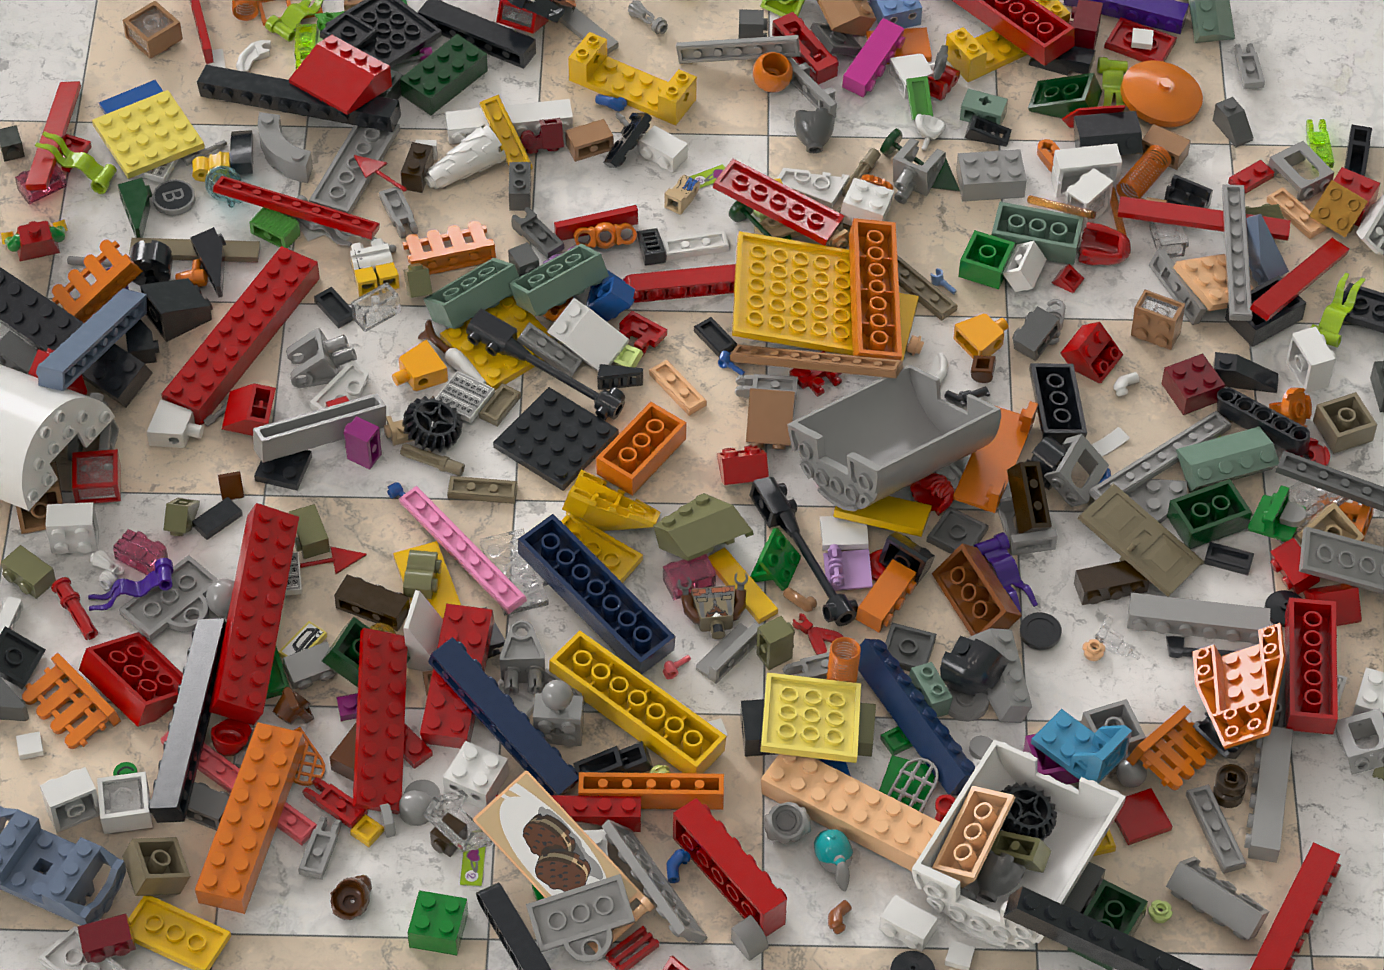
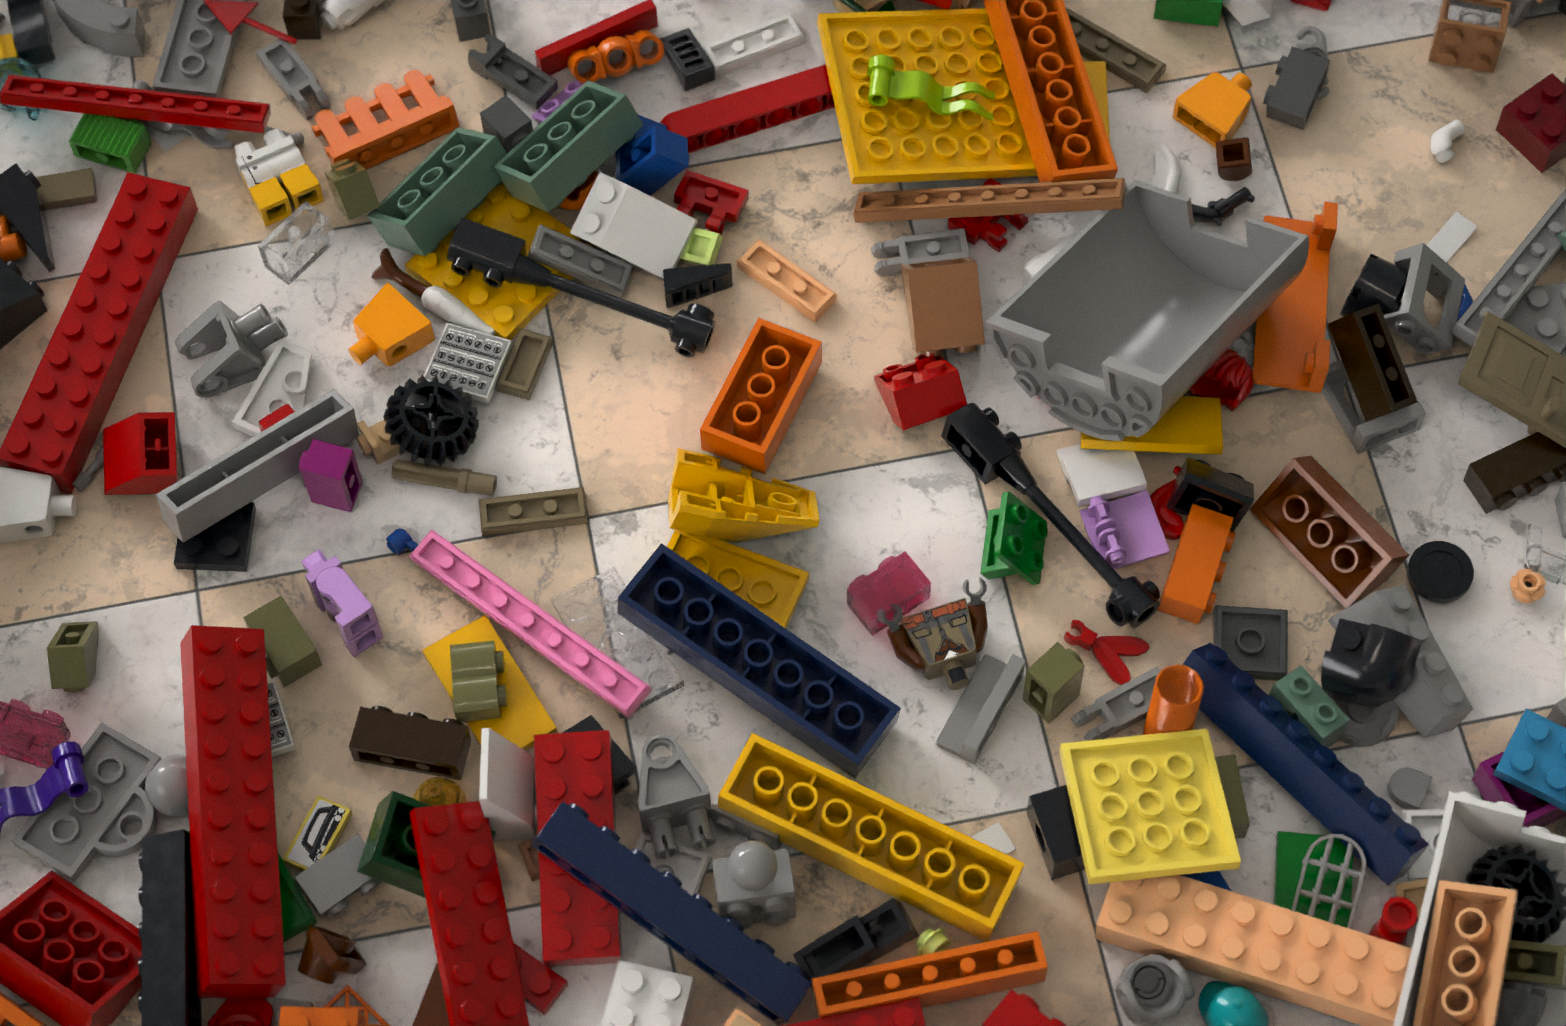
camera: 10 degrees left, 10 degrees up
black tile [192,497,243,540] -> none
reddish brown slope [218,471,244,500] -> none
red piece [300,546,367,574] -> none
black tile [314,287,357,329] -> none
magenta plate [336,693,358,721] -> none
black plate [493,387,619,491] -> none
olive wedge [653,493,754,561] -> none
coral hand [663,655,691,679] -> none
black tile [694,317,737,357] -> none
yellow tile [706,547,778,624] -> none
blue hand [718,351,745,375] -> none
medium nougat arm [783,587,817,612] -> none
green tile [880,726,913,756] -> none
light nougat plate [906,335,924,356] -> none
dark grey tile [926,507,989,554] -> none
medium blue hand [930,268,957,294] -> none
dark purple flag [974,532,1038,612] -> none
black brick [1029,363,1087,447] -> none
red slope [1060,322,1123,383] -> none
none -> lavender hips [302,549,384,657]
none -> lime flag [868,55,995,121]

